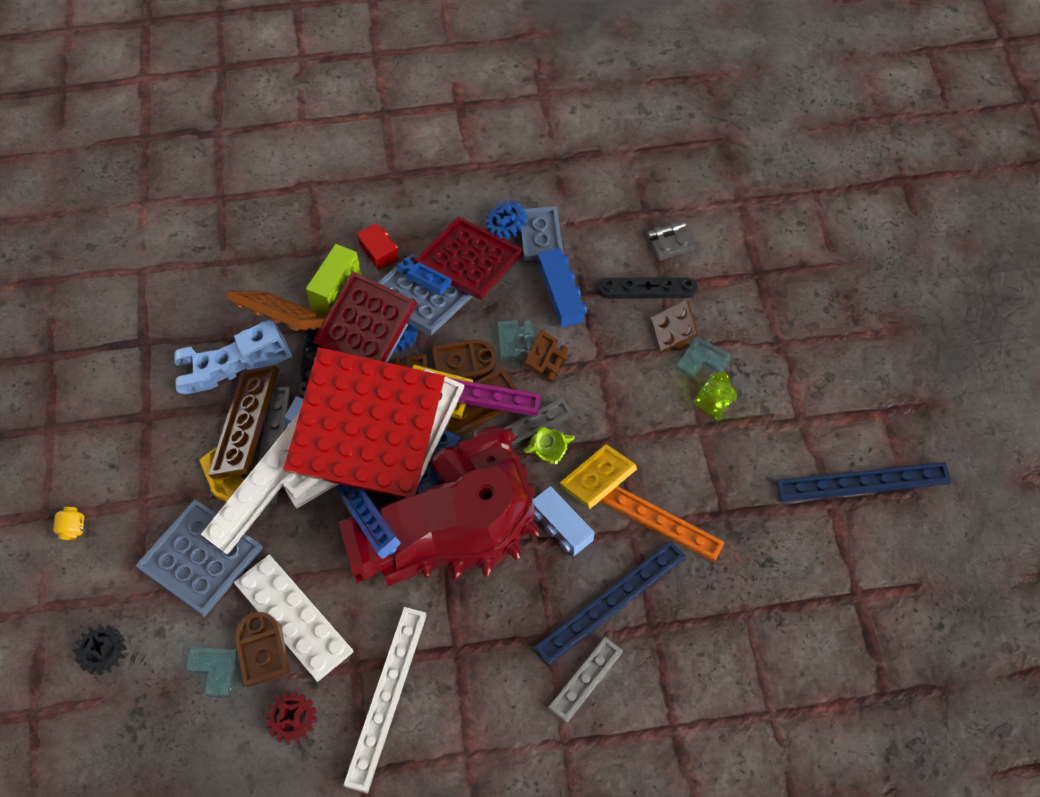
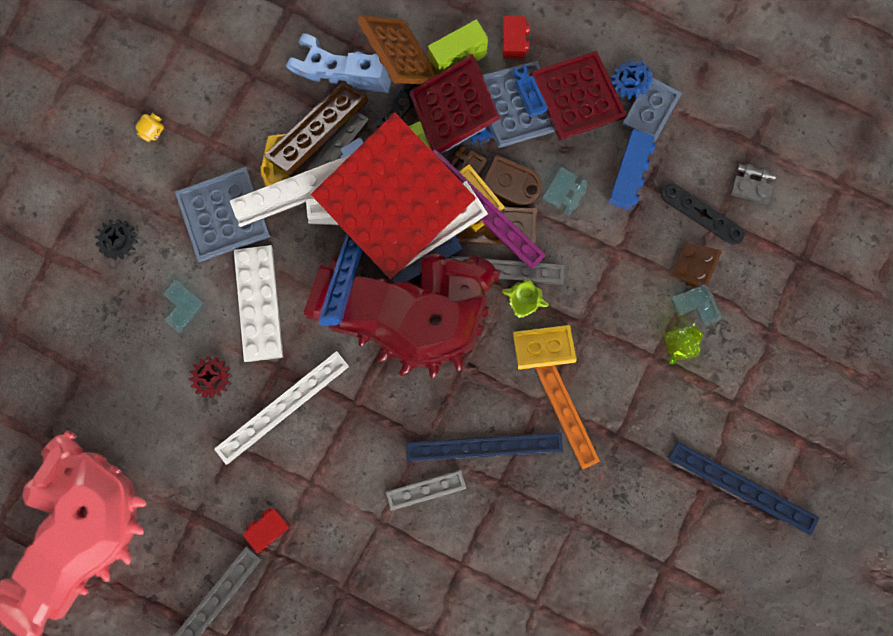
camera: 40 degrees right, 20 degrees up
reddish brown plate [235,612,291,688] -> none
reddish brown plate [522,330,568,382] -> none
light blue brick [533,486,594,556] -> none

